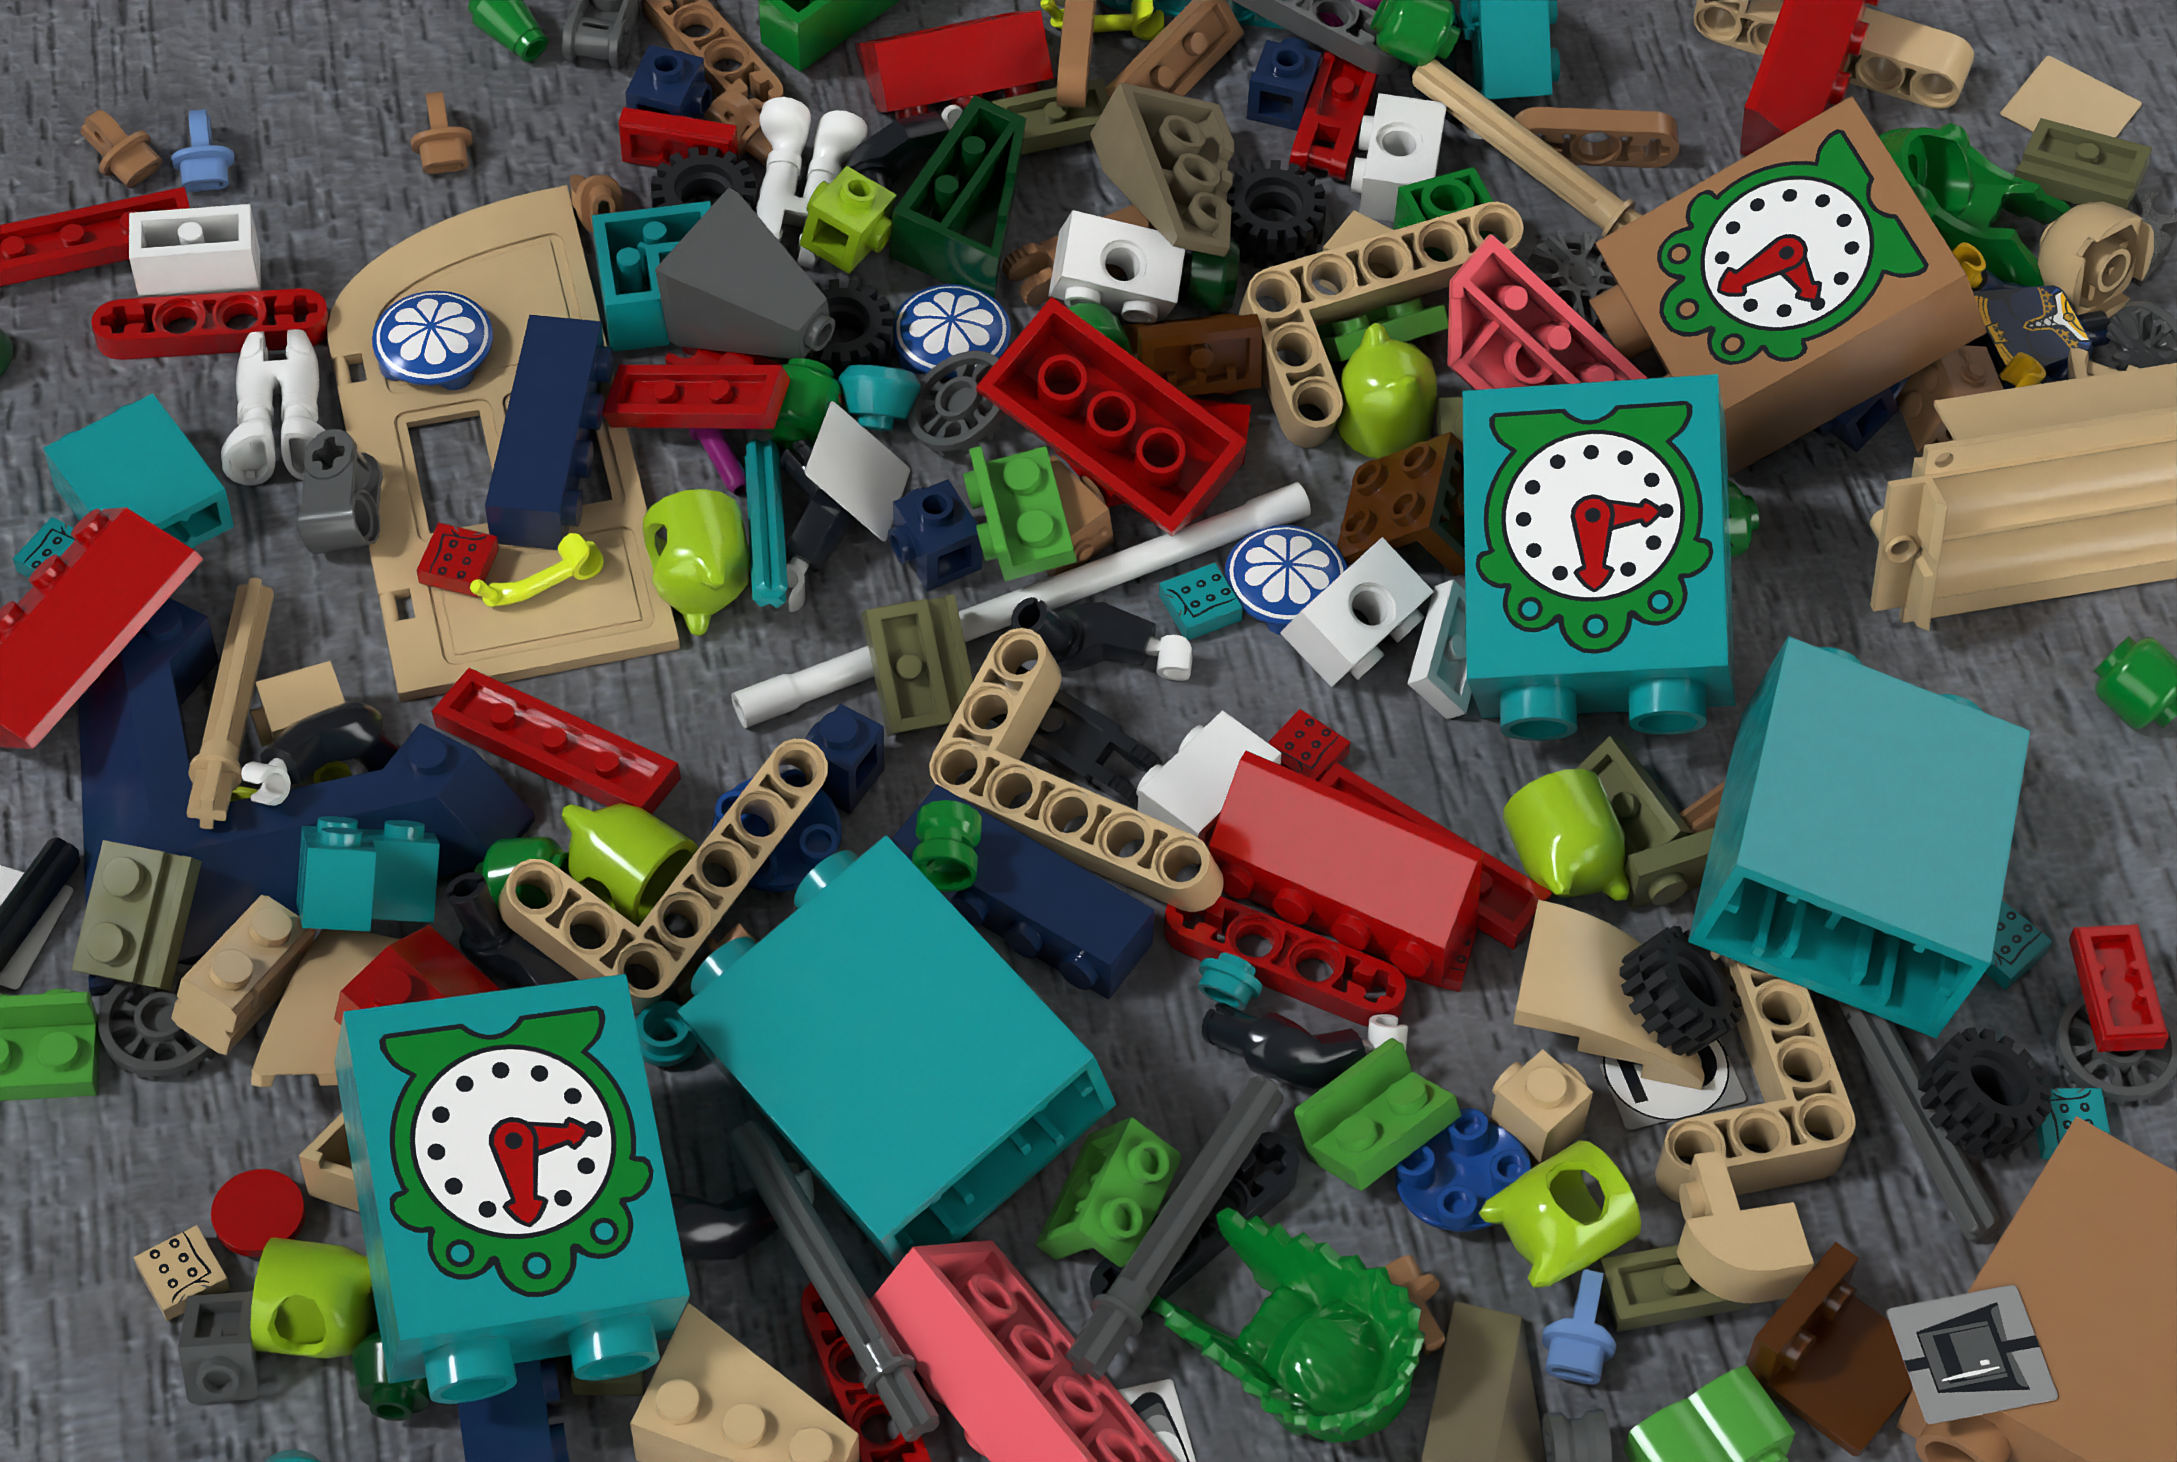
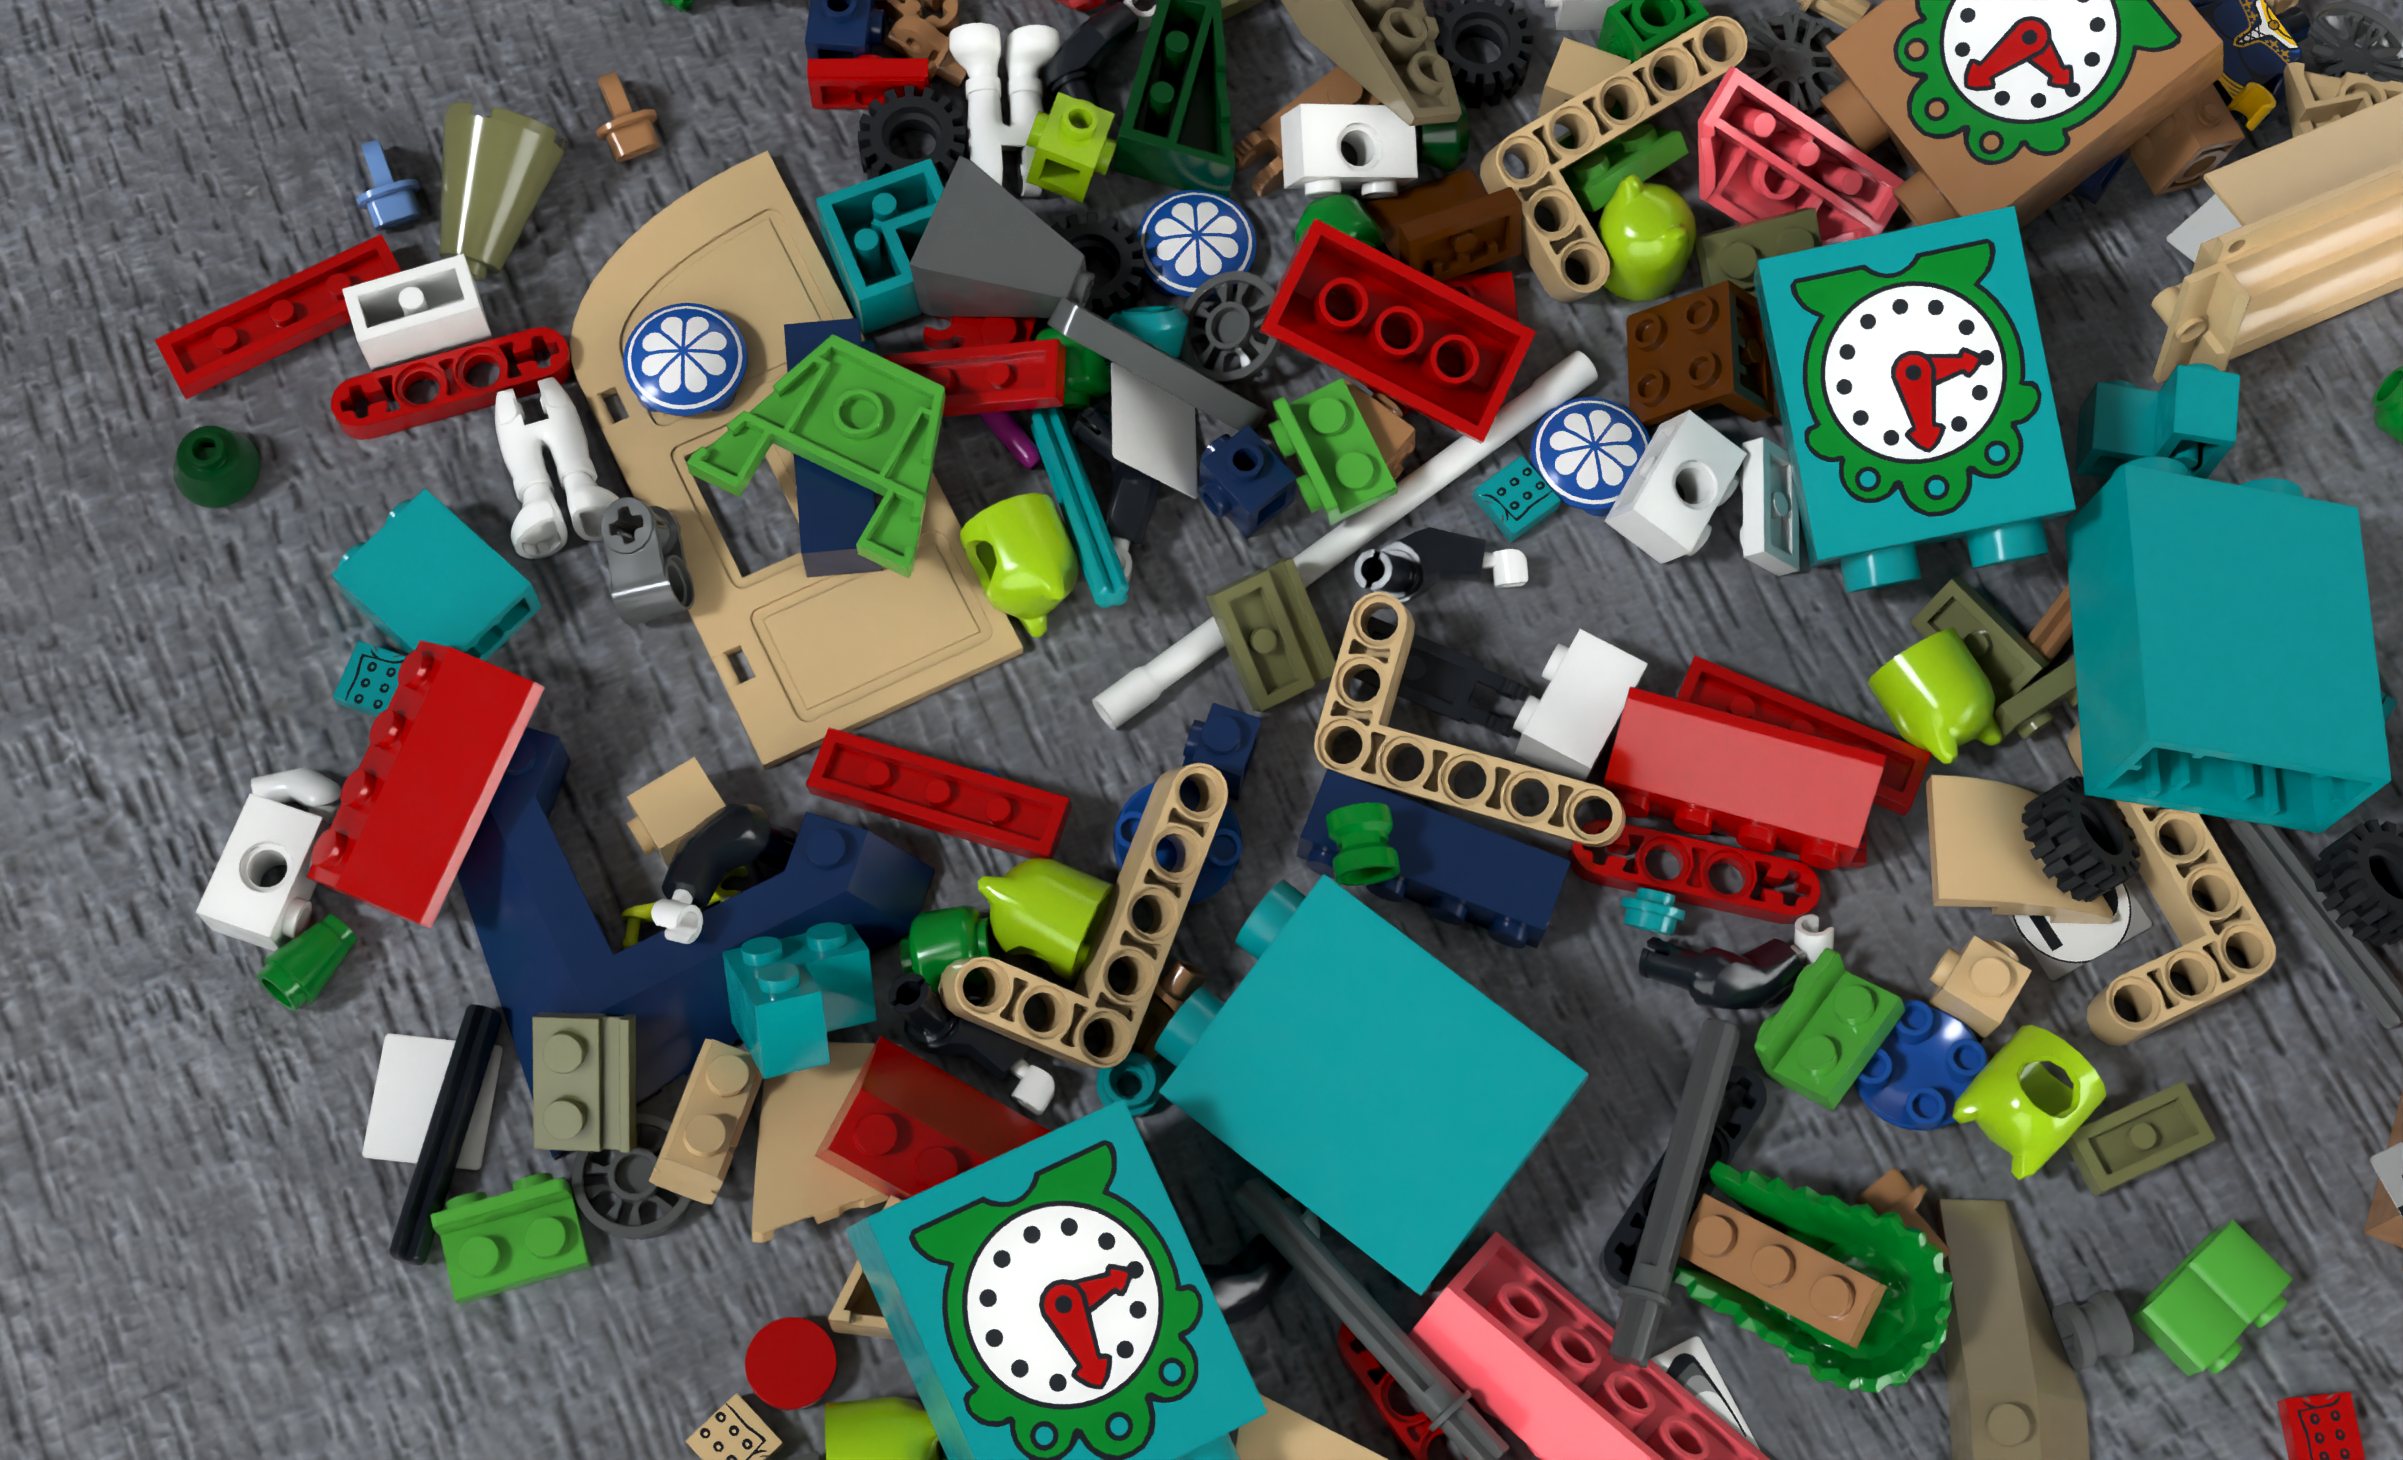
camera: 15 degrees left, 15 degrees up
medium nougat piece [80,110,163,188] -> none
tan axle [186,578,274,829] -> none
red tile [416,522,499,597] -> none
neon yellow piece [470,533,604,607] -> none
medium nougat piece [570,175,624,233] -> none
bright green bracket [1035,1117,1181,1268] -> none
red tile [1268,709,1351,781] -> none
medium blue piece [1542,1269,1617,1385] -> none
tan brick [1676,1150,1814,1303] -> none
reddish brown bracket [1745,1242,1913,1457] -> none
none -> olive cone [439,102,567,281]
none -> bright green wing [687,334,946,579]
none -> dark grey beam [1047,296,1268,432]
none -> medium nougat plate [1679,1193,1887,1349]
none -> teal brick [2075,363,2240,479]

